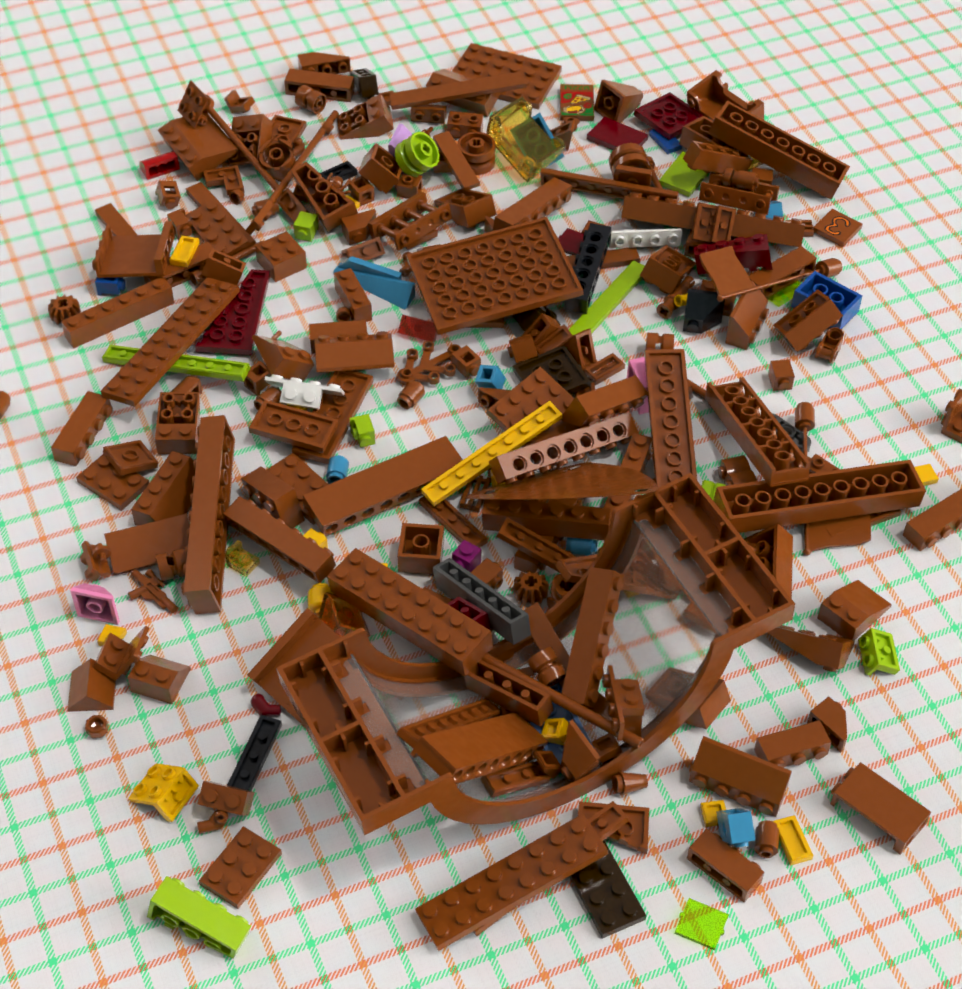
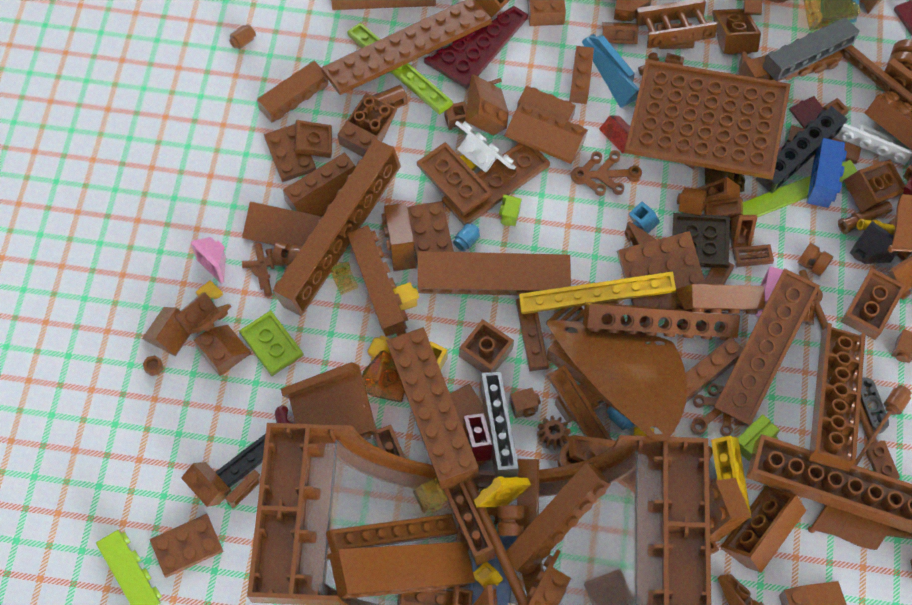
camera: 30 degrees right, 15 degrees up
dark orange hips [80,541,111,581] -> none
yellow bracket [128,763,199,822] -> none
dark orange arm [197,810,228,834] -> none
dark orange brick [254,386,282,410] -> none
dark orange hinge [336,307,352,322] -> none
dark orange brick [397,381,425,409] -> none
dark orange brick [452,345,481,377] -> none
magenta brick [452,540,482,572] -> none
dark orange brick [718,455,757,486] -> none
none -> dark orange tile [225,470,261,509]
none -> lime tile [239,310,304,377]
none -> clear yellow brick [413,478,448,513]
none -> yellow plate [474,476,531,507]
none -> dark grey brick [762,17,860,81]
none -> blue brick [806,138,847,208]
none -> dark orange slope [841,267,906,340]

